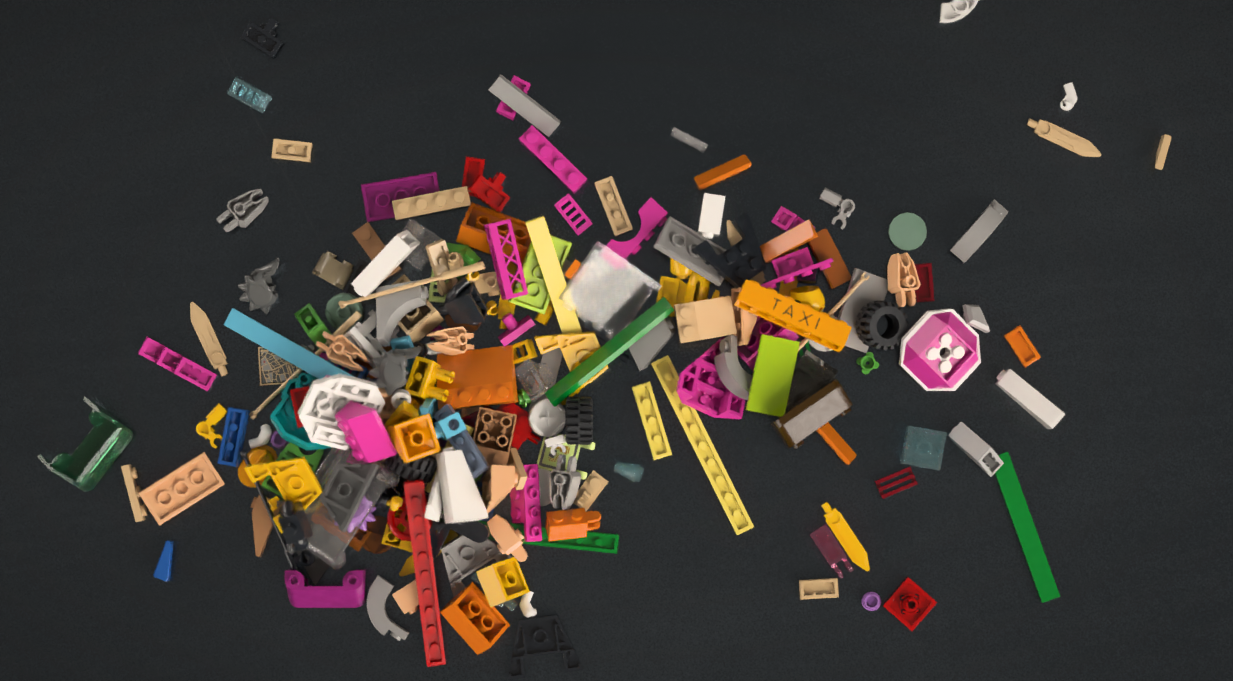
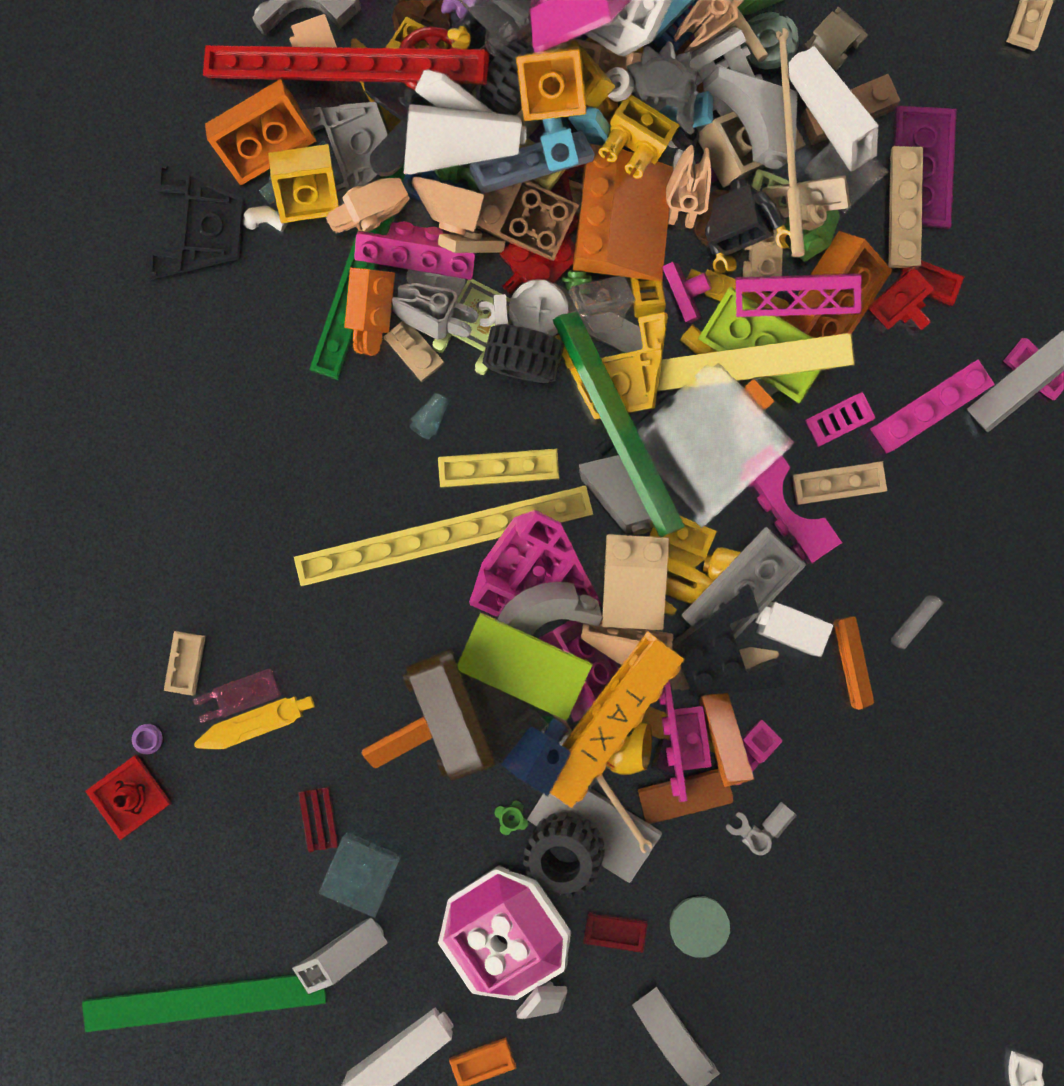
camera: 110 degrees right, 0 degrees up
light nougat hinge [887,253,920,307] -> none
none -> dark blue torso [501,718,570,796]

